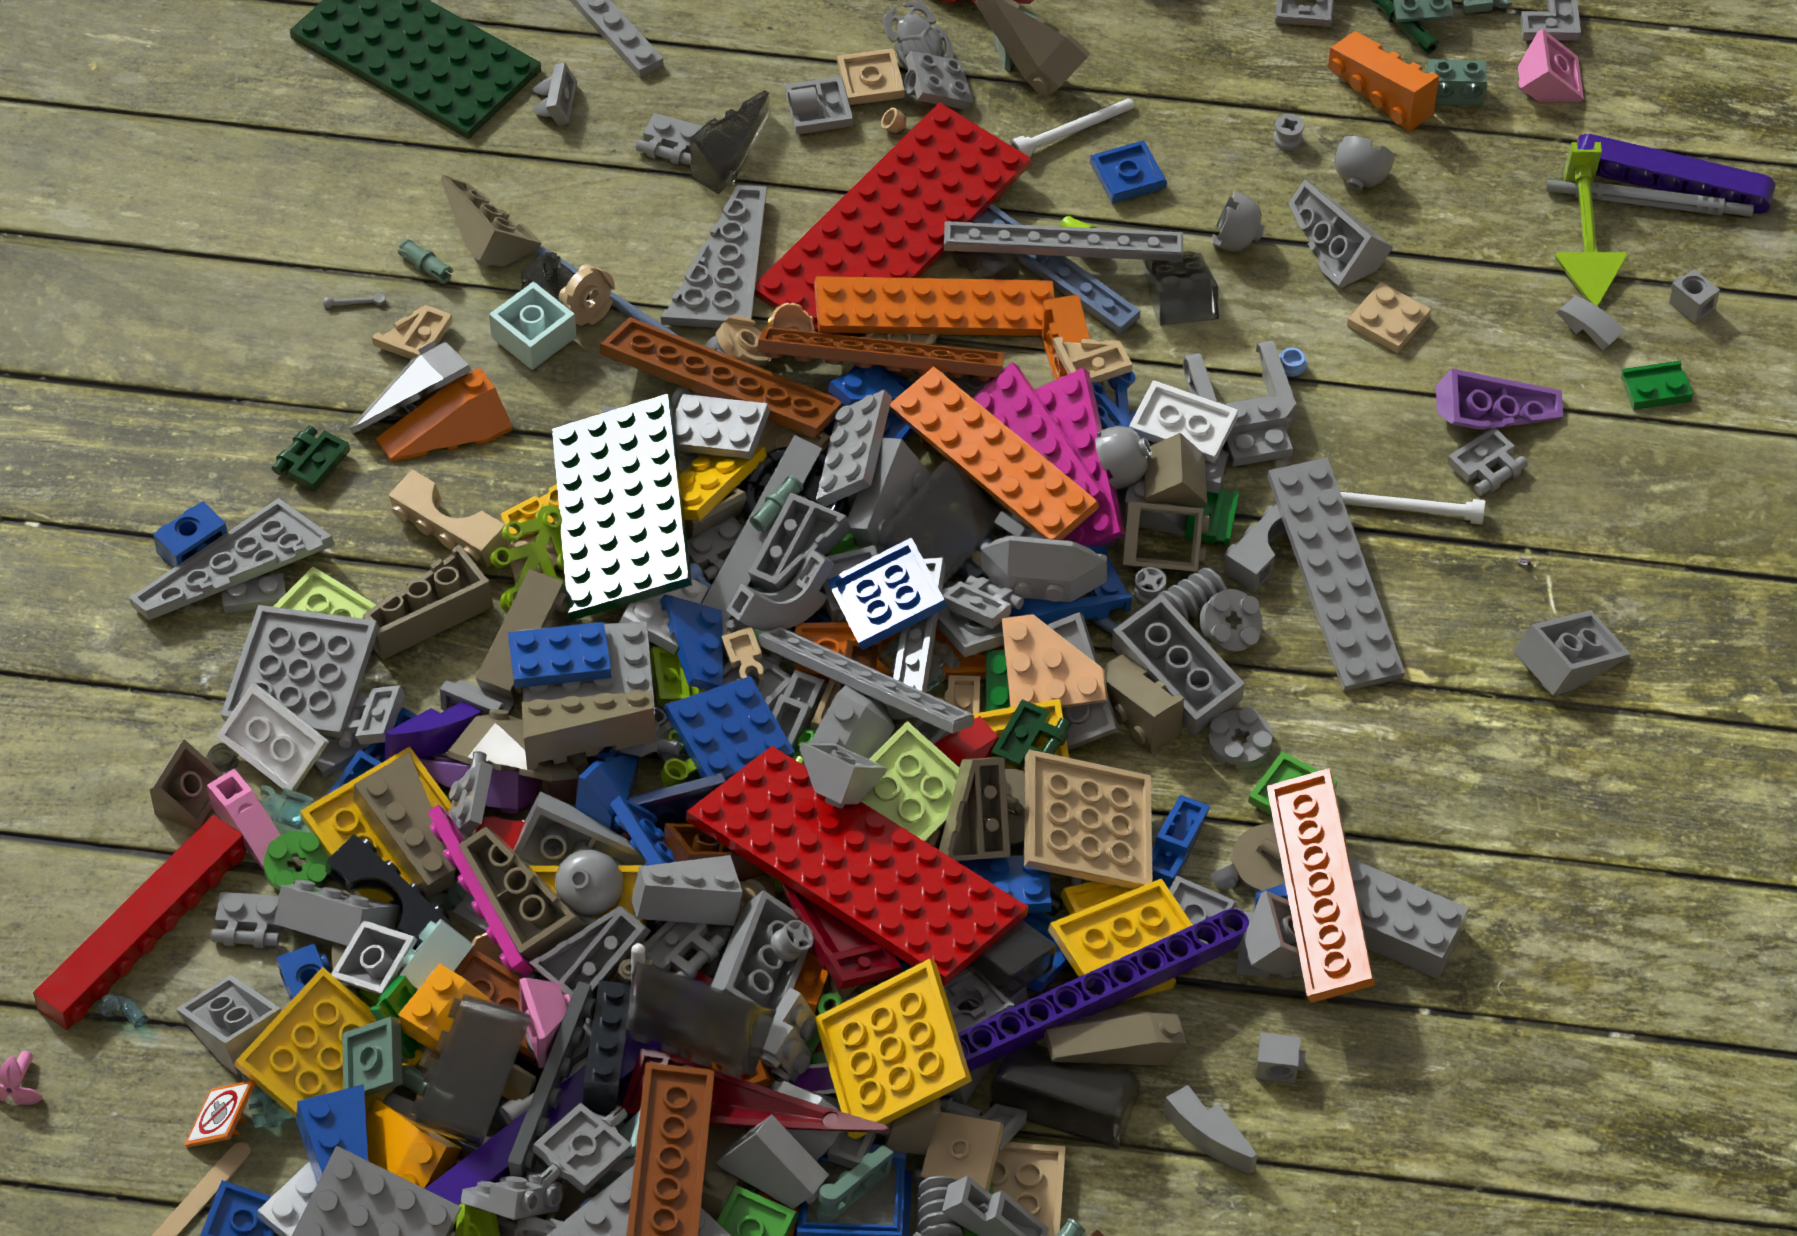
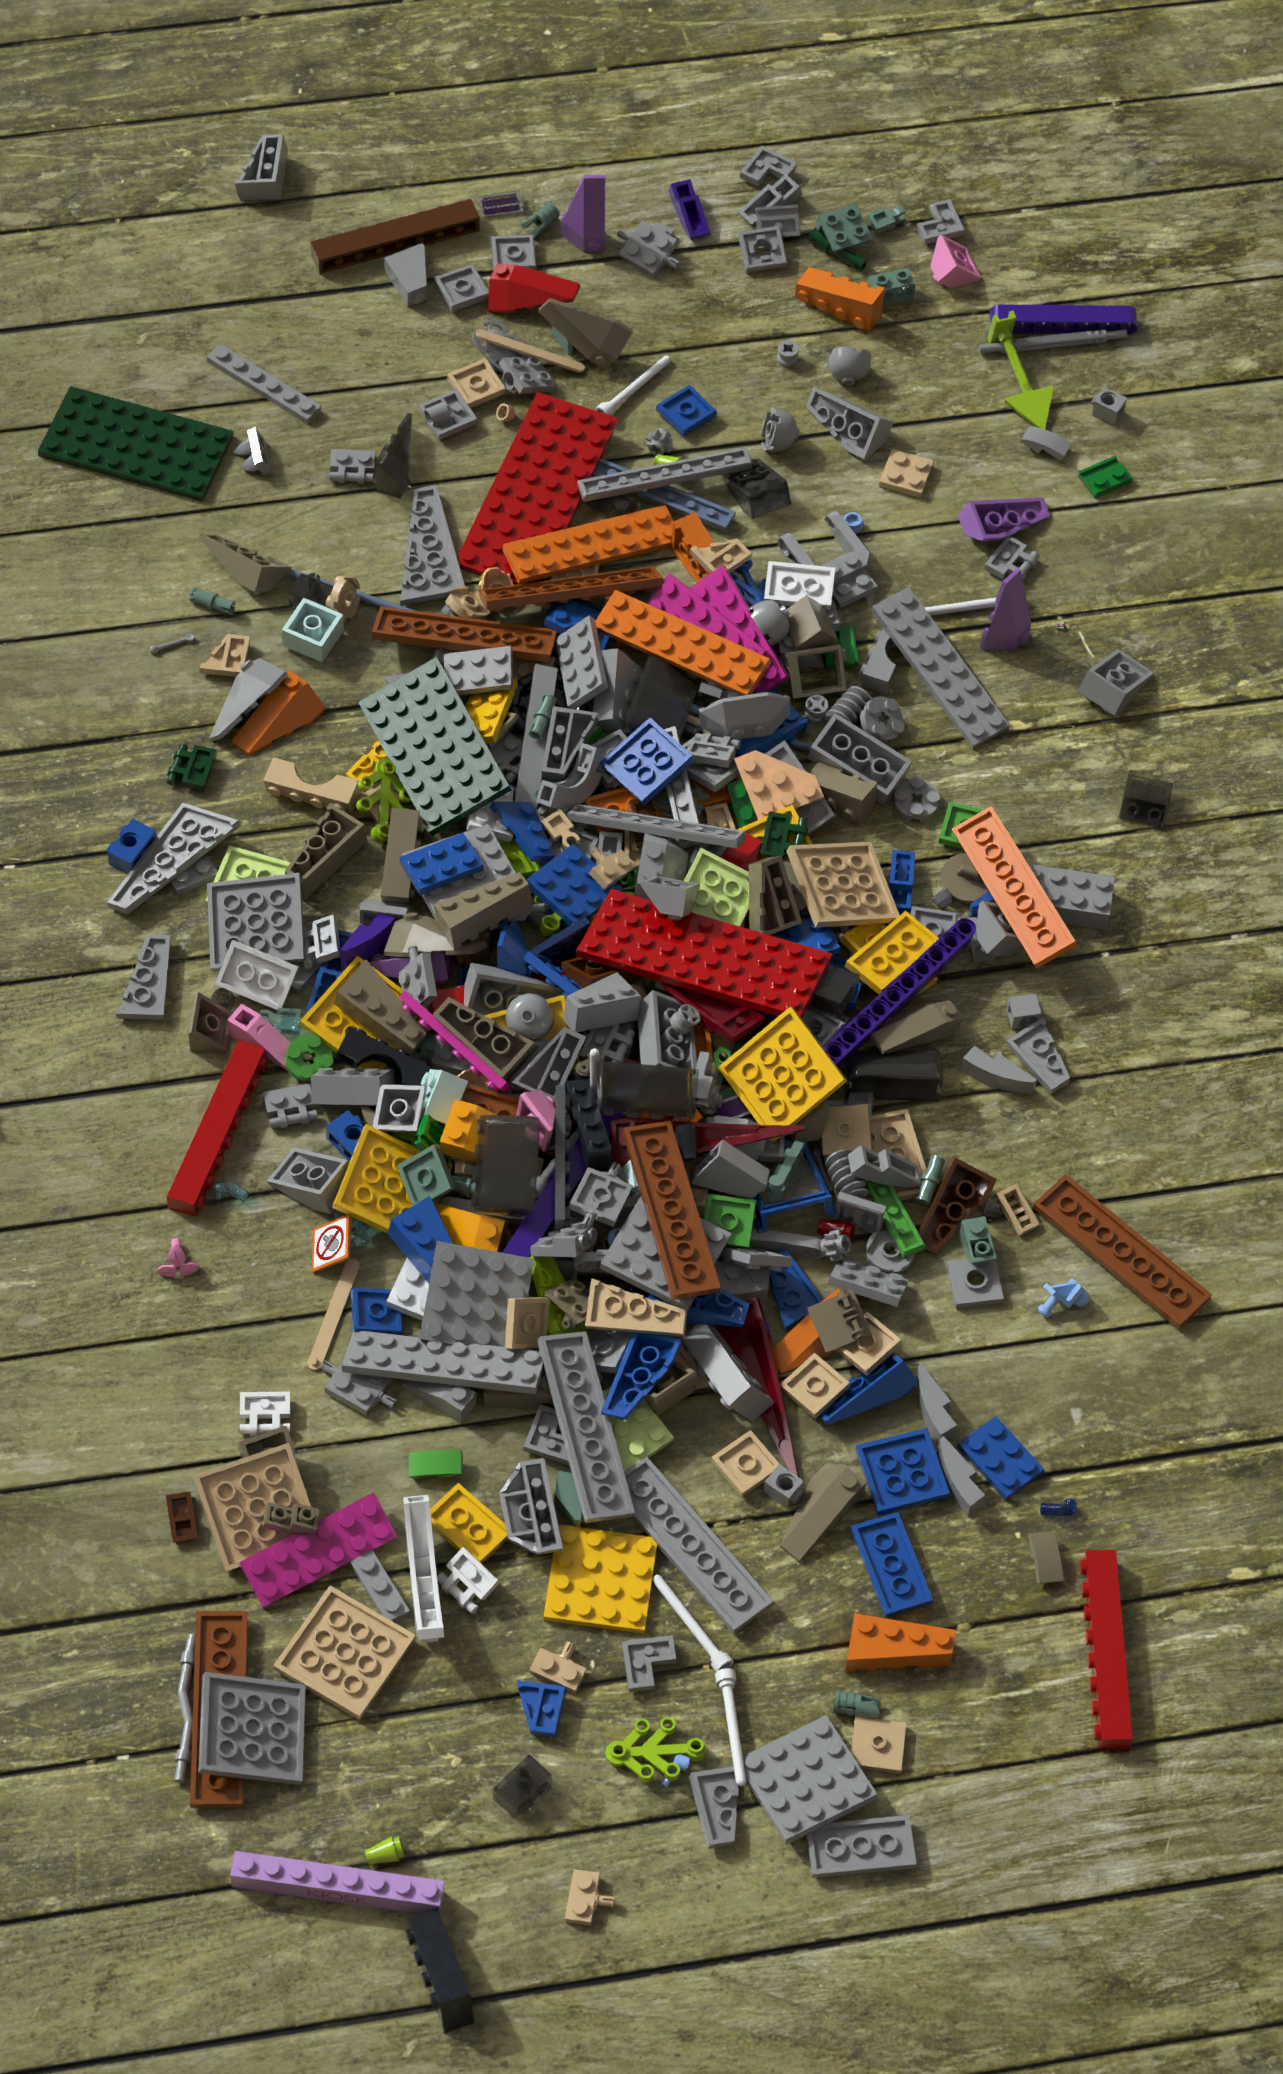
camera: 20 degrees left, 5 degrees up
none -> light grey wing [116,934,171,1020]
none -> tan piece [476,329,585,373]
none -> tan plate [589,847,637,890]
none -> light grey gear [646,429,674,456]
none -> black cone [674,1124,698,1161]
none -> medium lavender wedge [980,568,1031,651]
none -> light grey wing [1006,1017,1070,1094]
none -> clear smoke slope [1119,770,1175,828]

